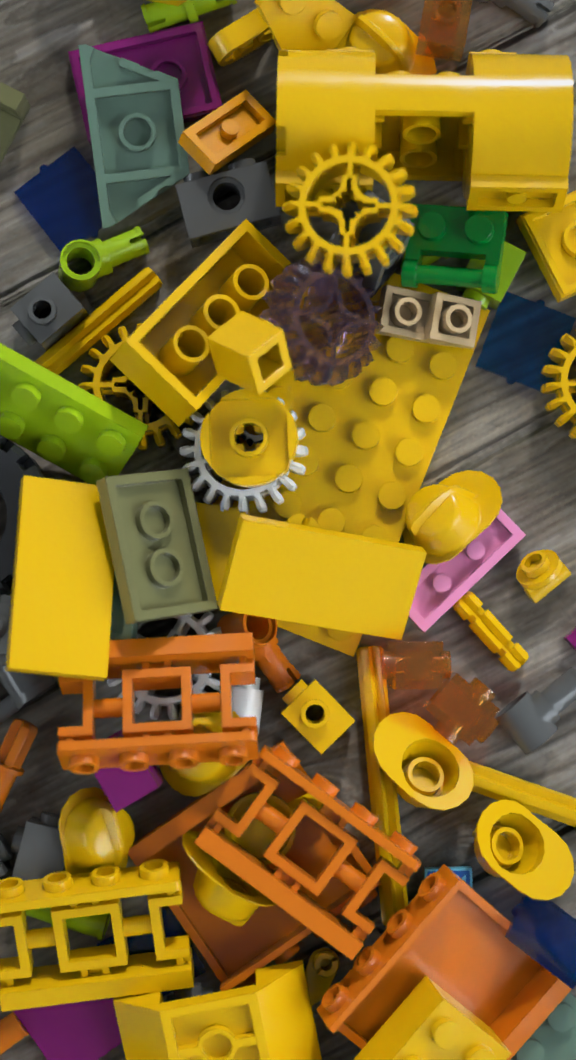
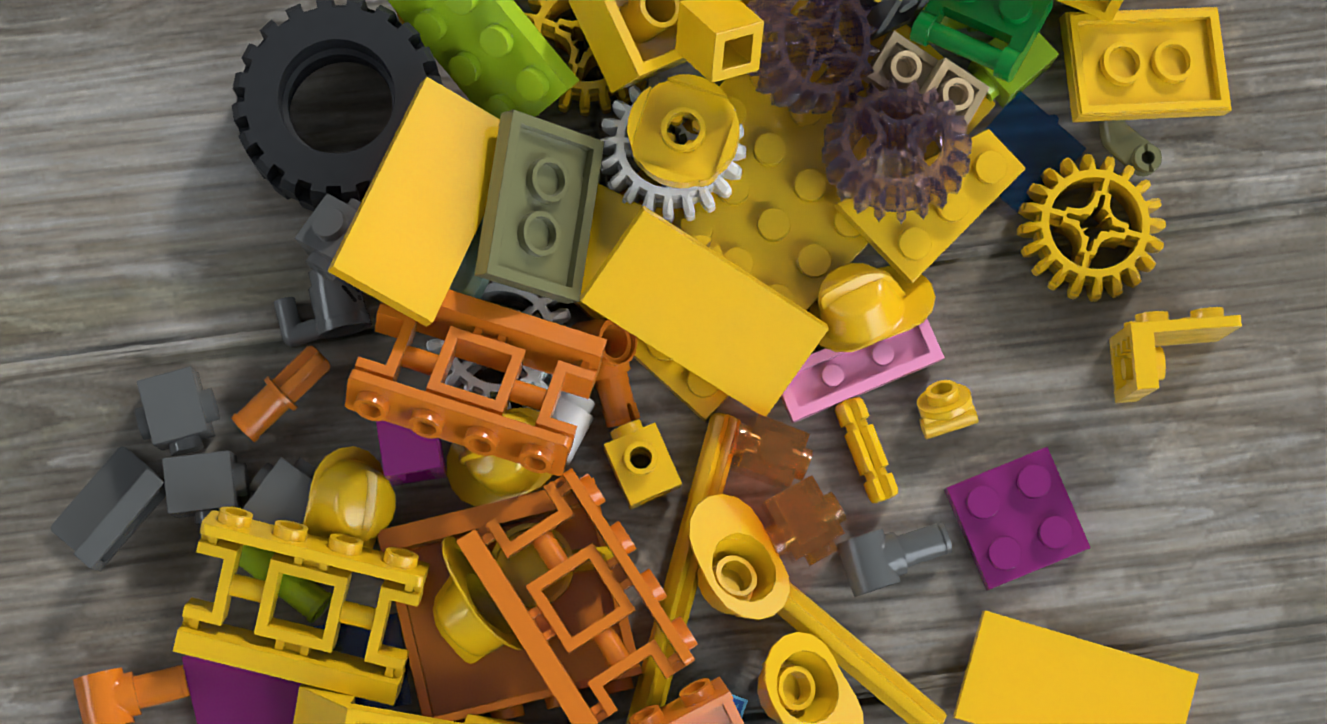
camera: 10 degrees right, 5 degrees down
none -> gear [822,78,972,224]
none -> yellow wing [833,129,1026,283]

